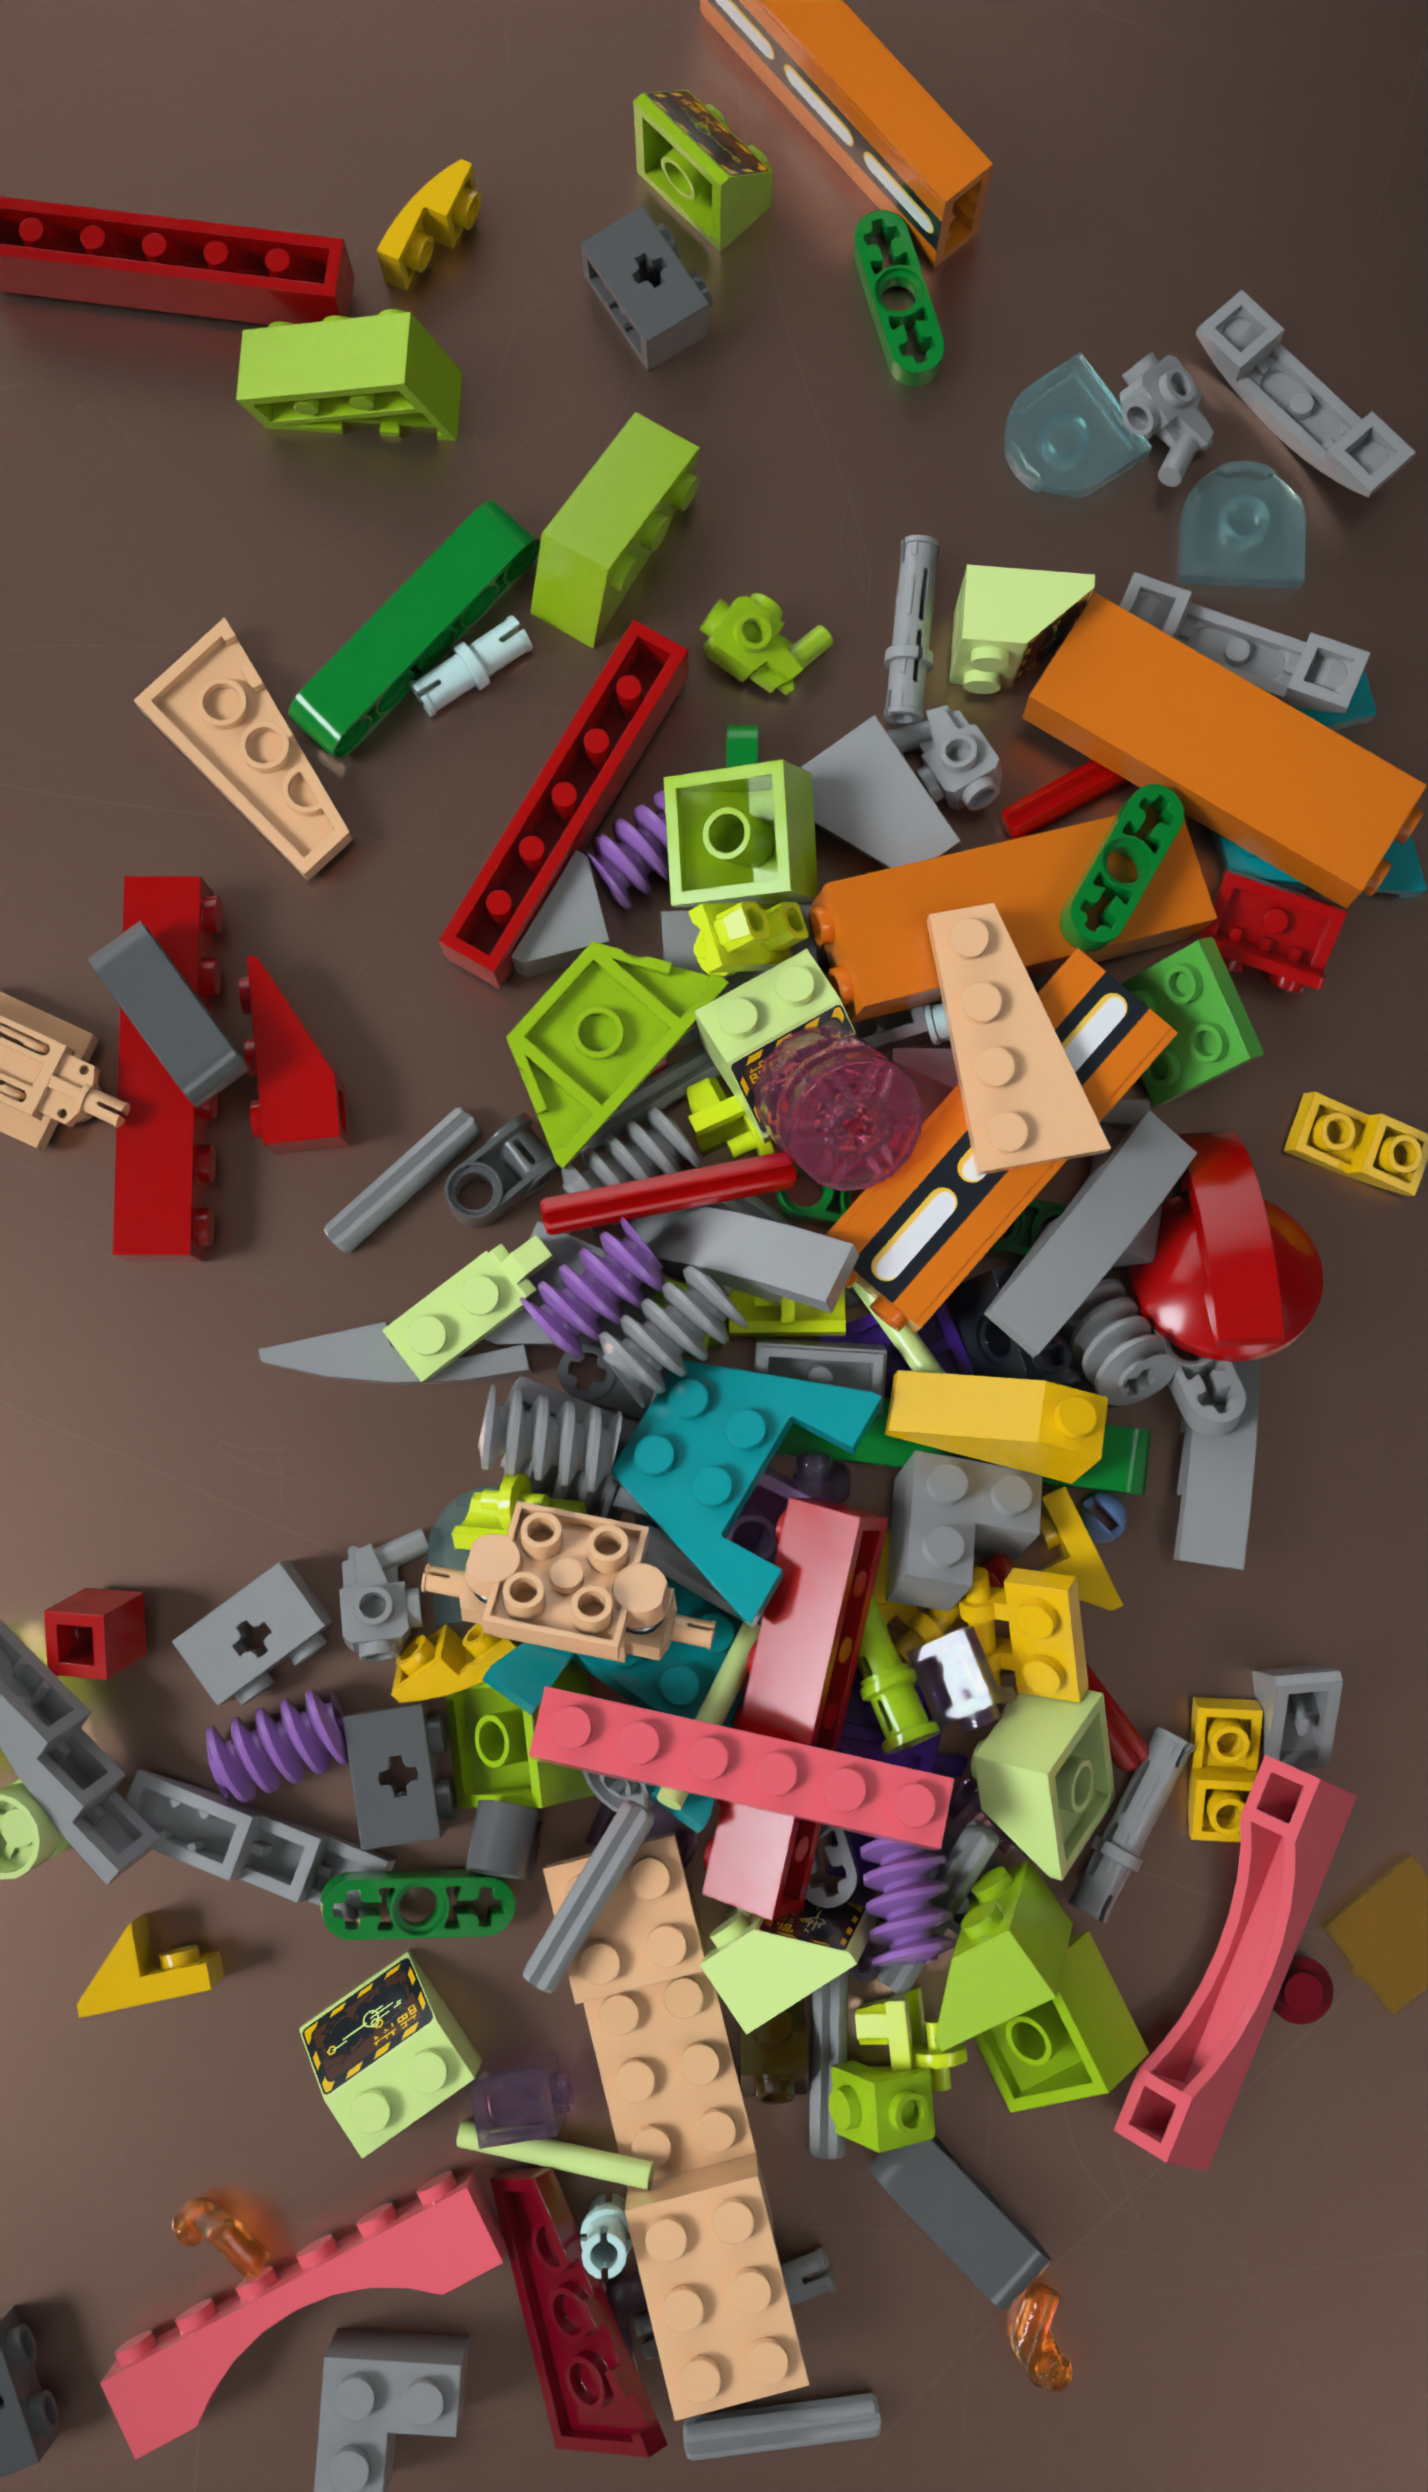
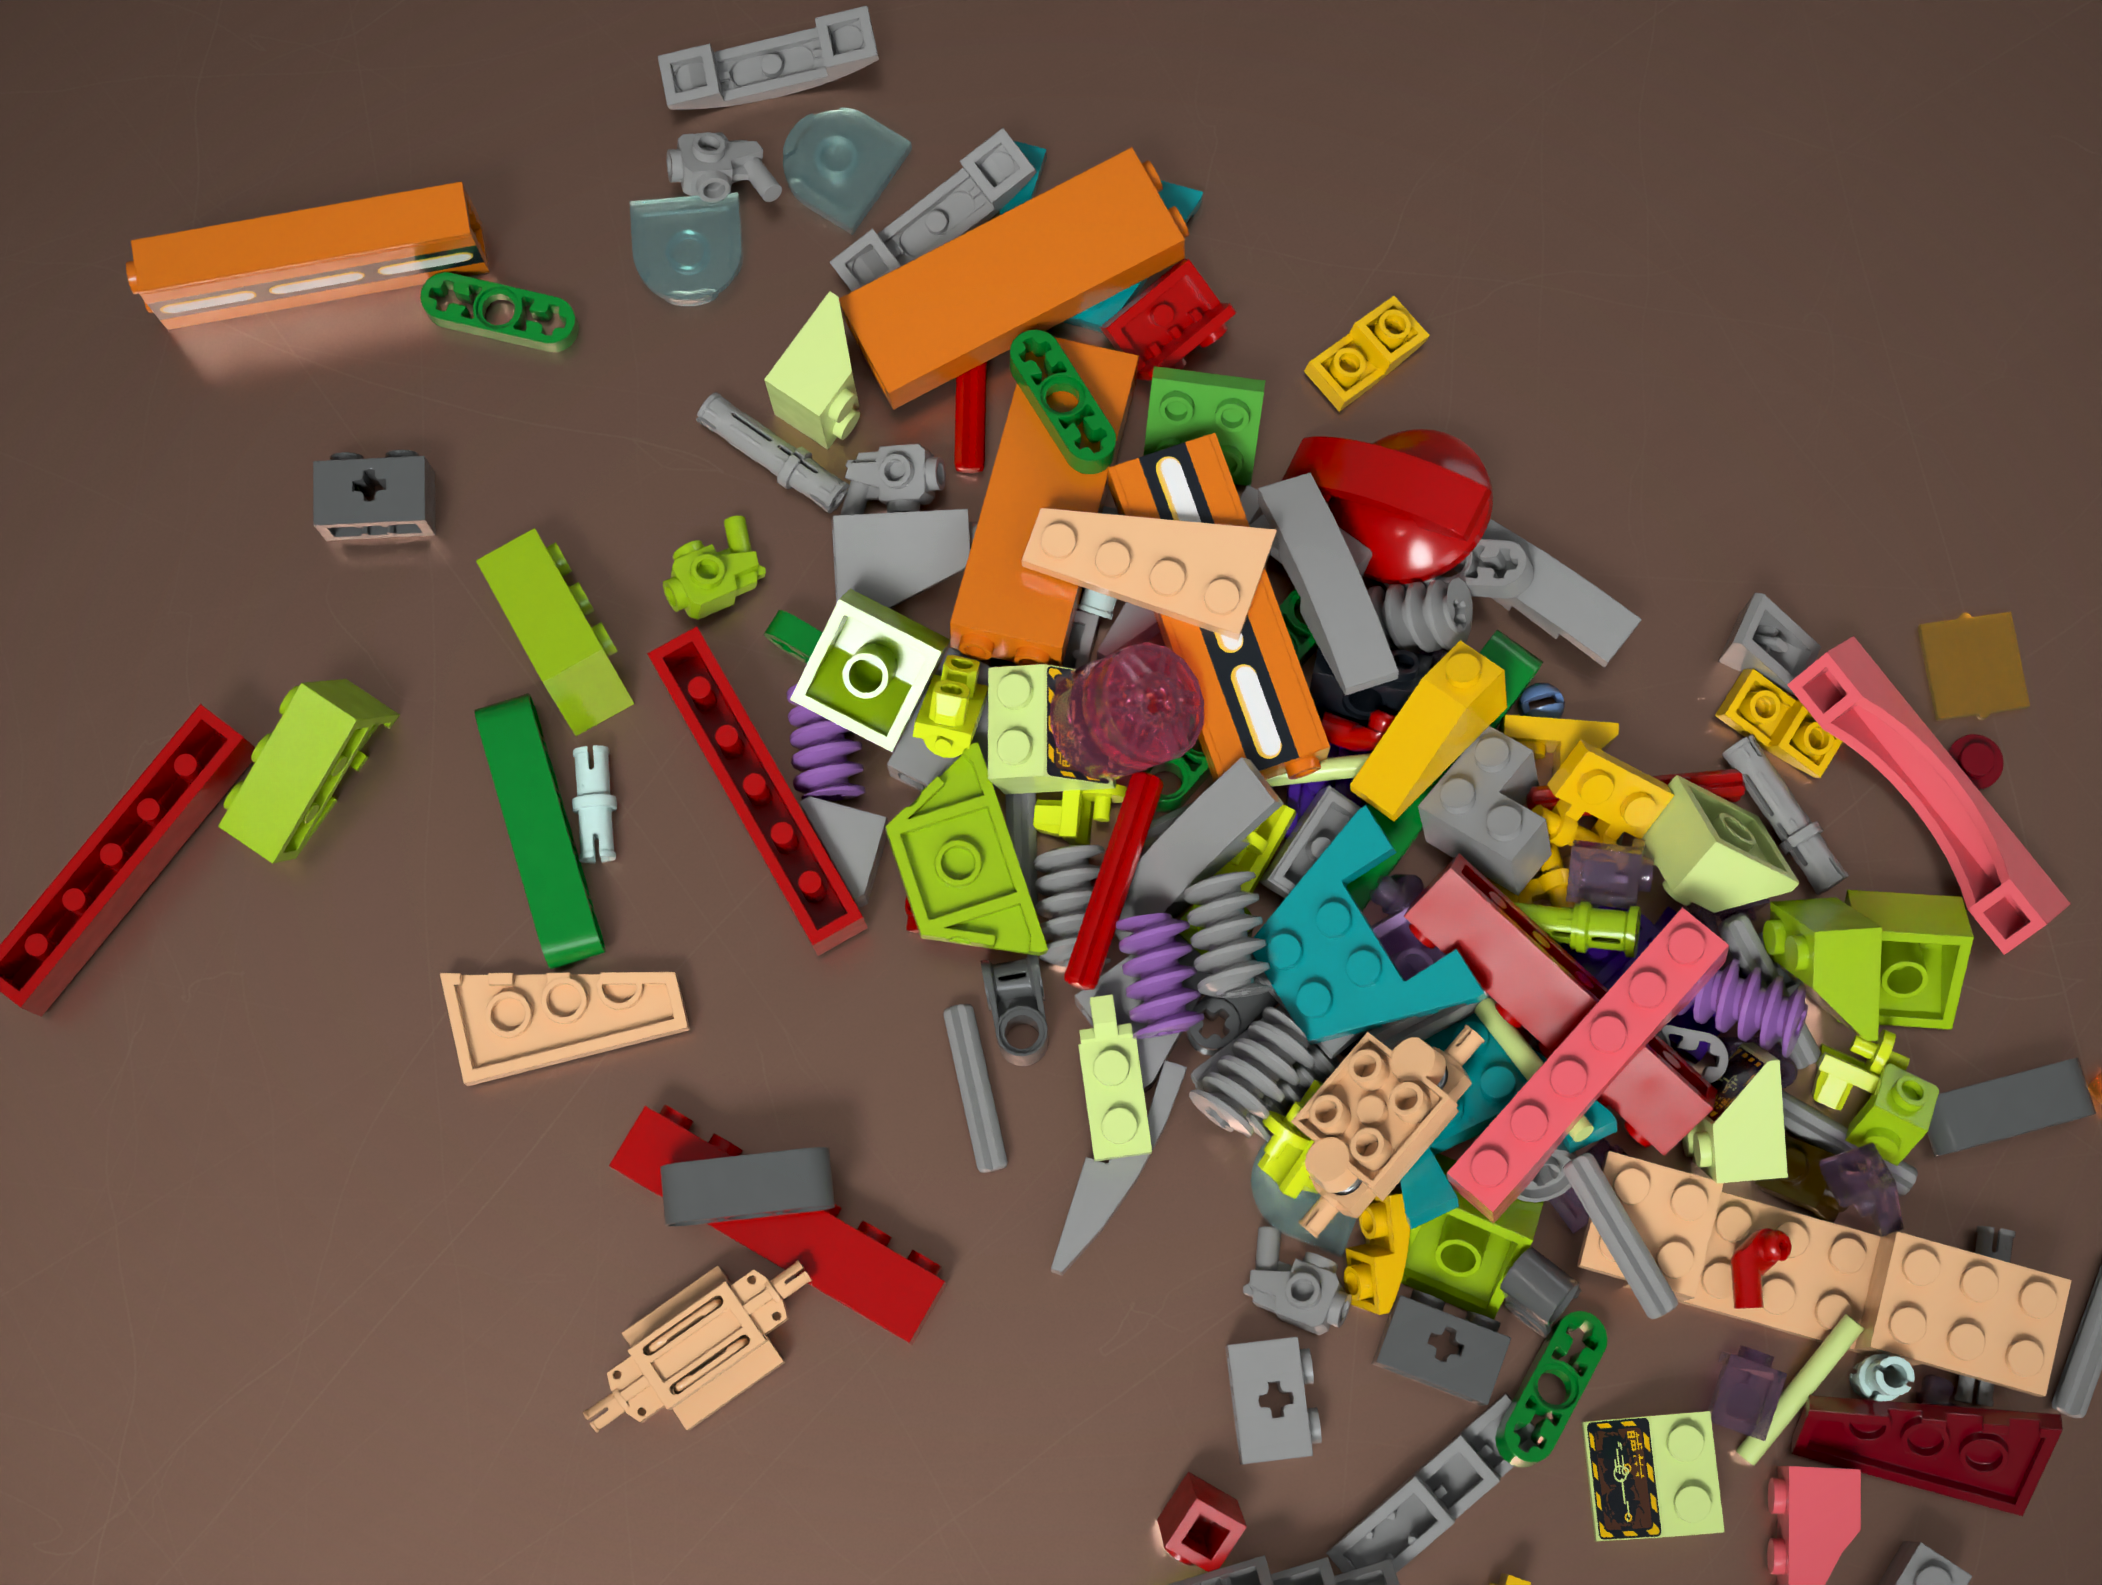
camera: 55 degrees left, 5 degrees down
medium lavender piece [206,1689,349,1803] -> none
red slope [239,956,350,1154] -> none
yellow slope [376,159,481,291] -> none
lime slope [633,90,773,253] -> none
none -> red arm [1321,709,1396,752]
none -> red arm [1730,1228,1792,1309]
none -> bracket [1819,1143,1904,1237]

